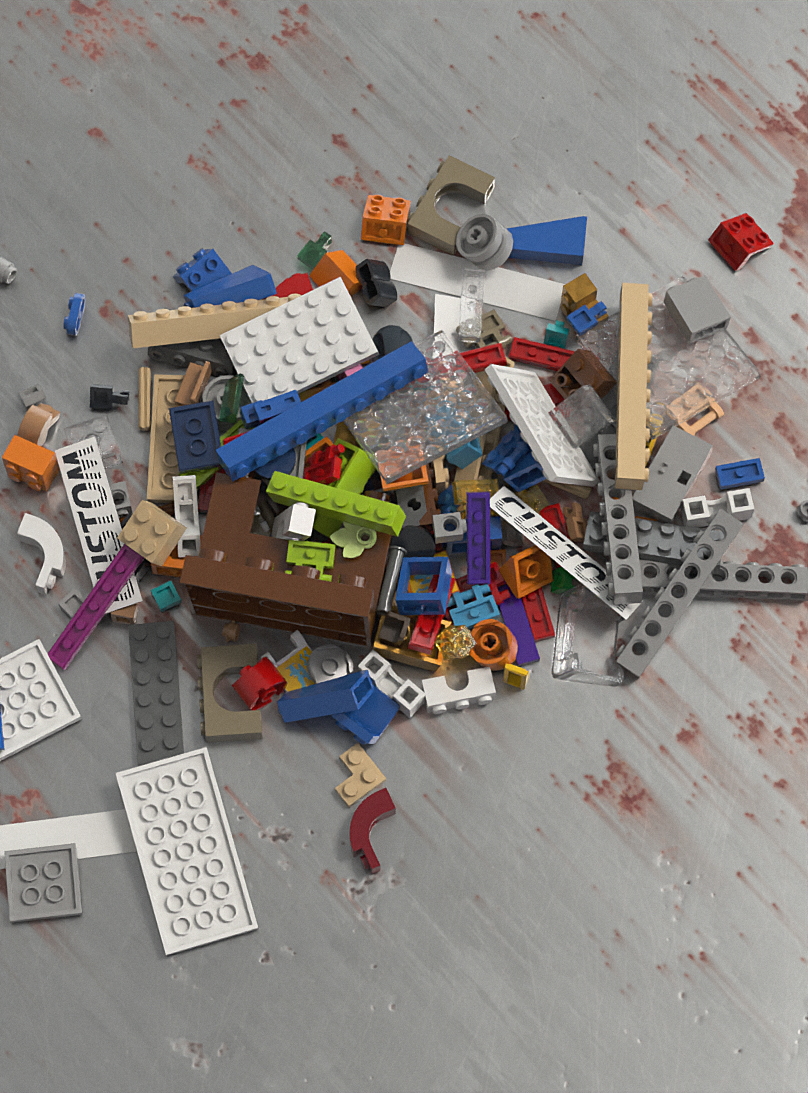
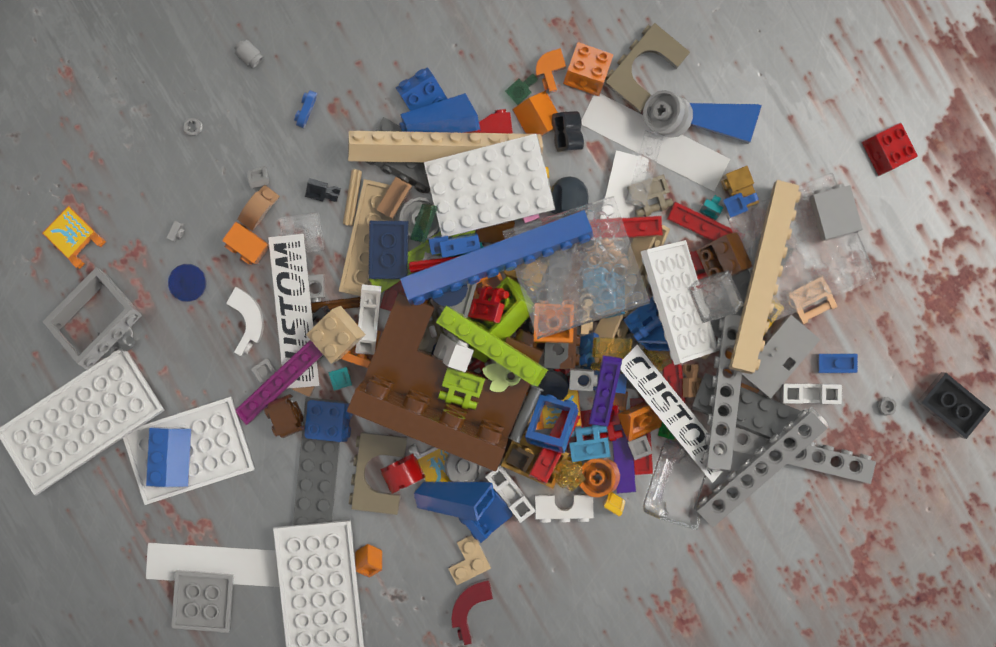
camera: 10 degrees right, 20 degrees up
none -> reddish brown brick [264,394,305,438]
none -> blue bracket [305,400,353,442]
none -> orange panel [355,544,382,578]
none -> orange brick [536,48,566,94]
none -> light grey plate [628,435,652,460]

